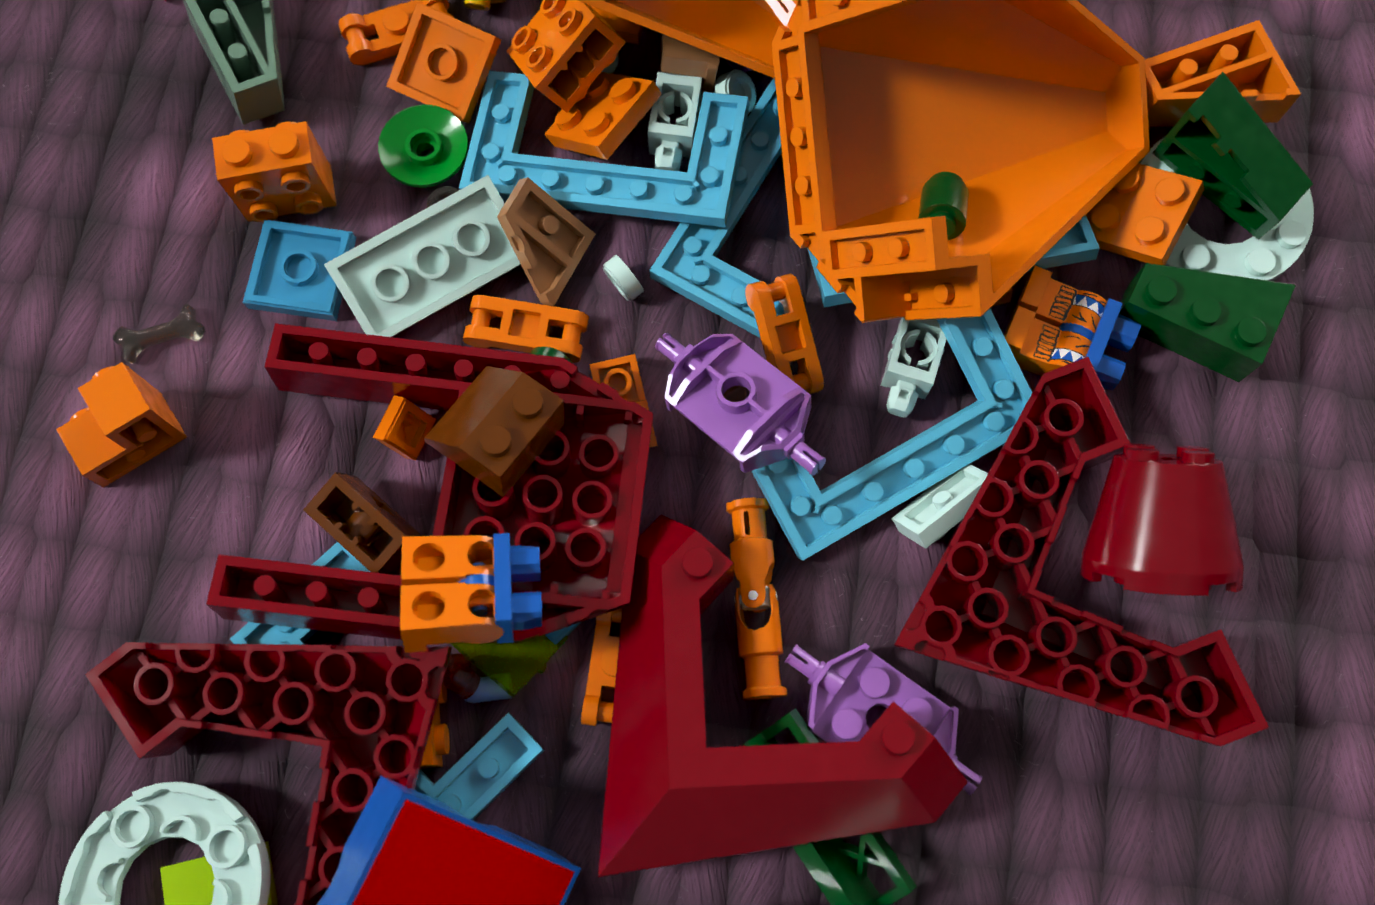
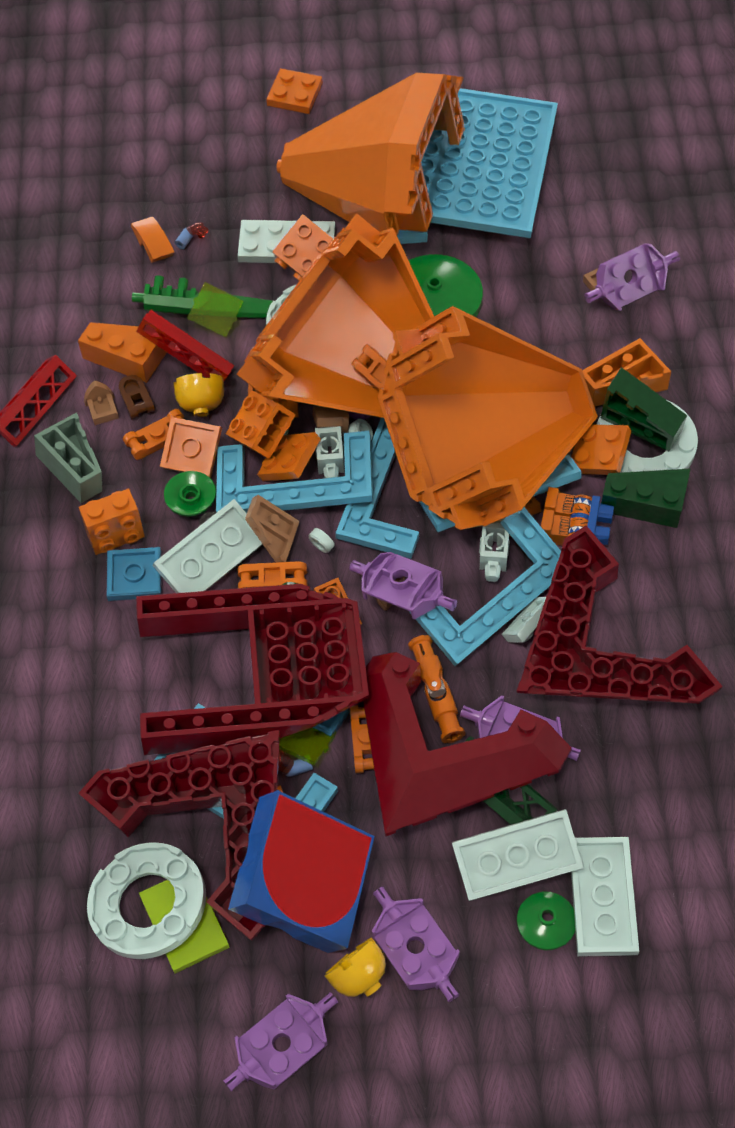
camera: 10 degrees left, 15 degrees down
orange brick [56,362,187,488] -> none
clear smoke piece [113,304,206,364] -> none
reddish brown brick [303,472,422,575] -> none
orange tile [373,395,436,461] -> none
orange hips [400,533,542,653] -> none
reddish brown slope [424,366,565,497] -> none
orange plate [745,274,824,394] -> none
dark green brick [918,172,969,240] -> none
dark red cone [1081,444,1244,596] -> none

